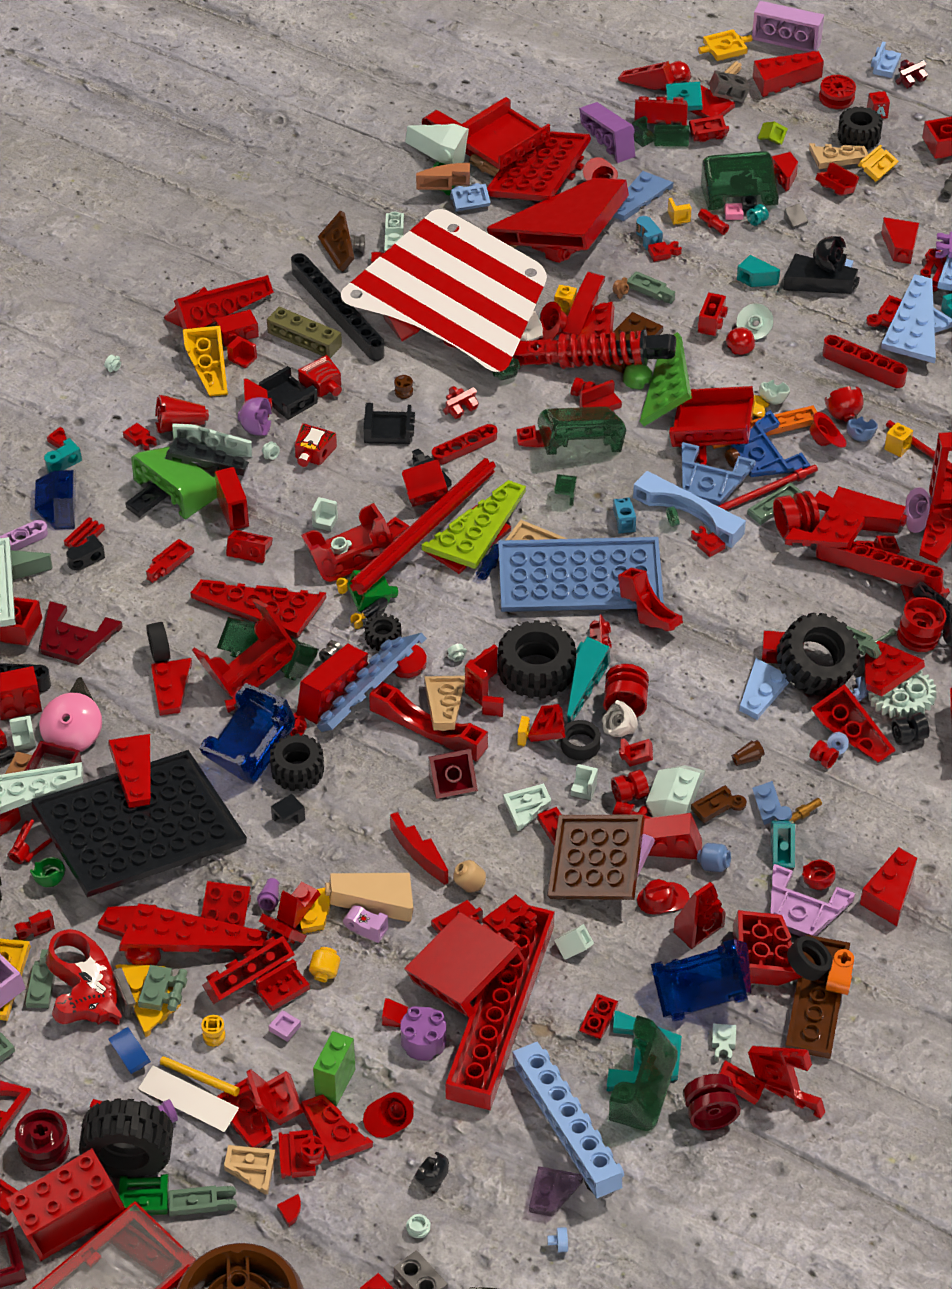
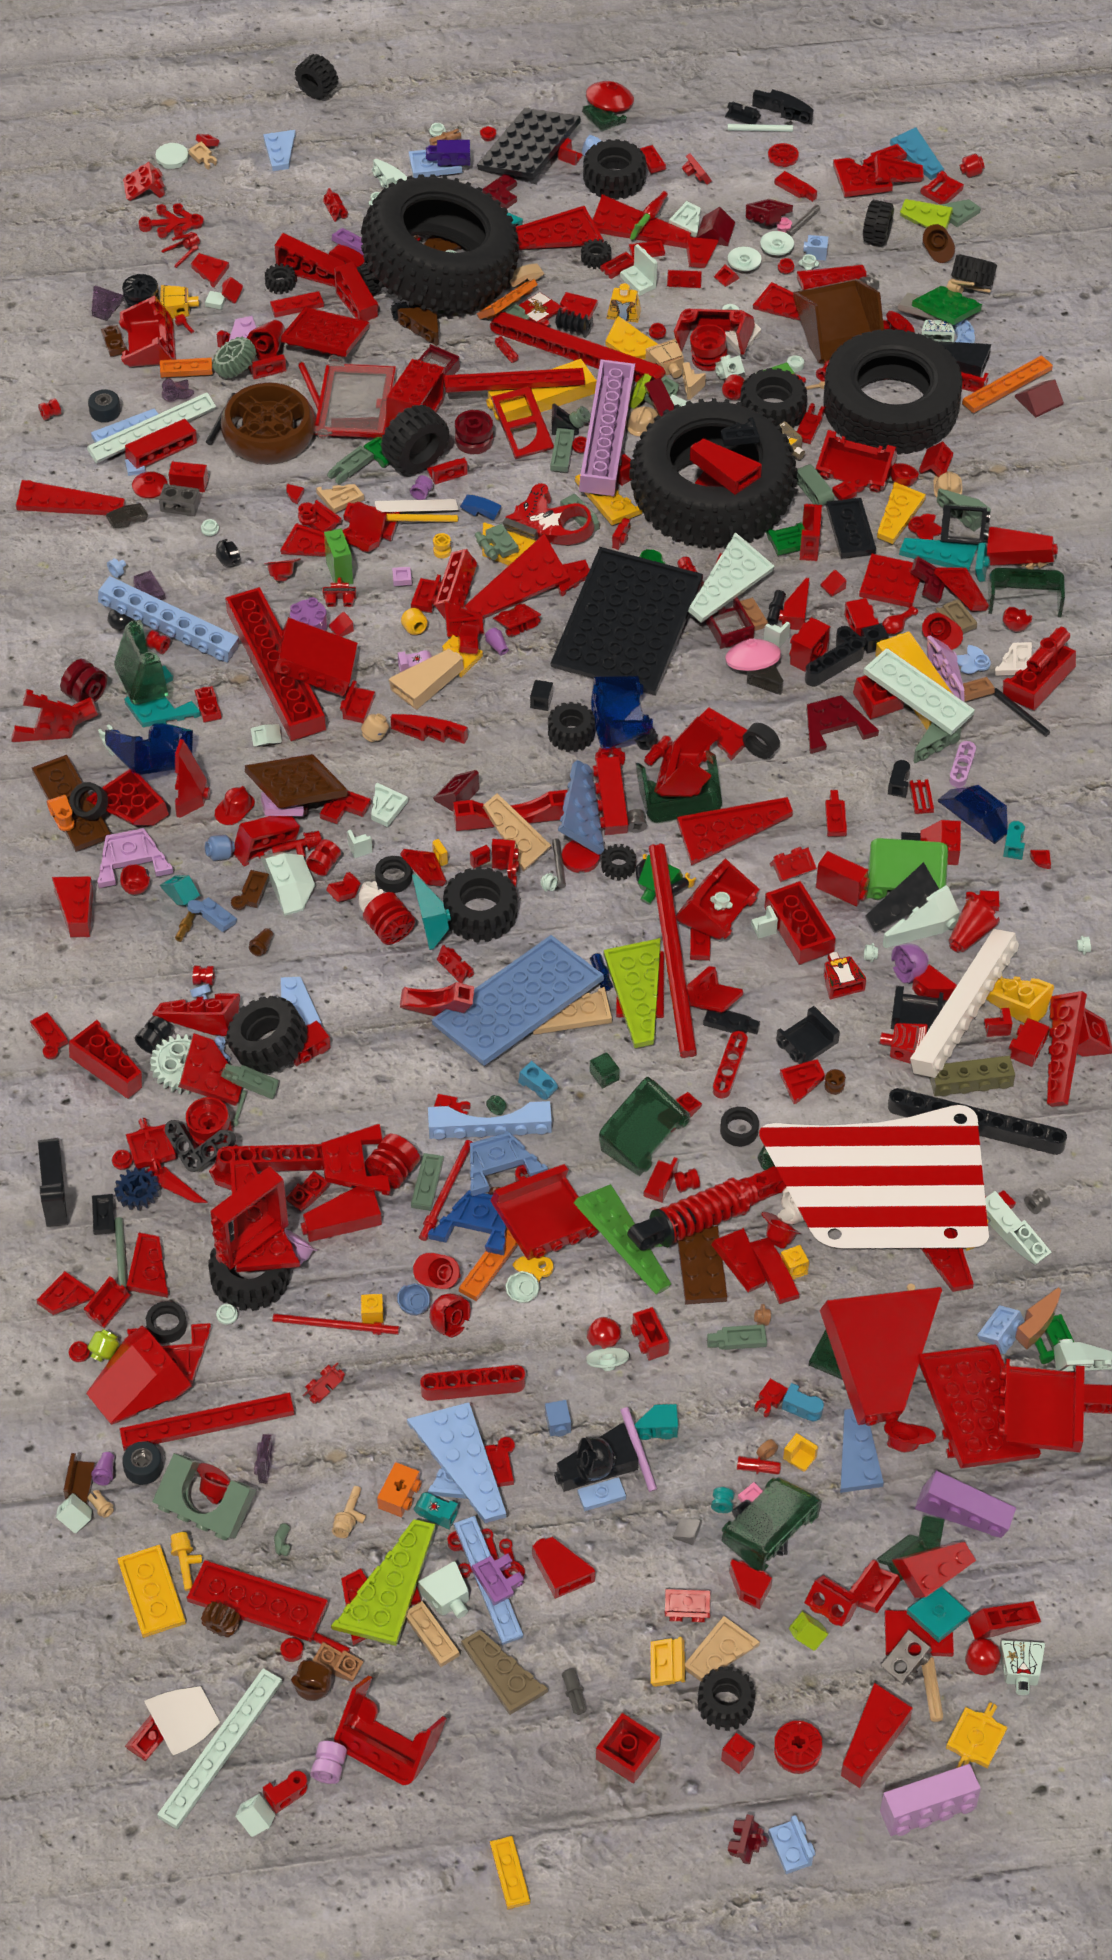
camera: 140 degrees right, 5 degrees up
red wing [108,734,151,808] -> none
reddish brown wing [318,211,355,271] -> none
red hips [443,386,479,419] -> none
red plate [483,894,537,942] -> none
none -> red wheel [145,630,171,654]
none -> red hips [323,577,356,607]
none -> medium blue brick [545,1400,571,1437]
none -> flat silver bar [552,838,566,888]
none -> lavender bar [620,1407,657,1492]
none -> black tyre [720,1106,759,1147]
none -> medium nougat tile [756,1439,778,1460]
none -> red brick [764,881,836,965]
none -> red wing [780,1059,825,1104]
none -> red brick [804,1575,861,1627]
none -> clear green wing [808,1329,843,1380]
none -> white brick [910,929,1019,1078]
none -> red slope [920,820,961,865]
none -> light aqua torso [999,1640,1045,1695]

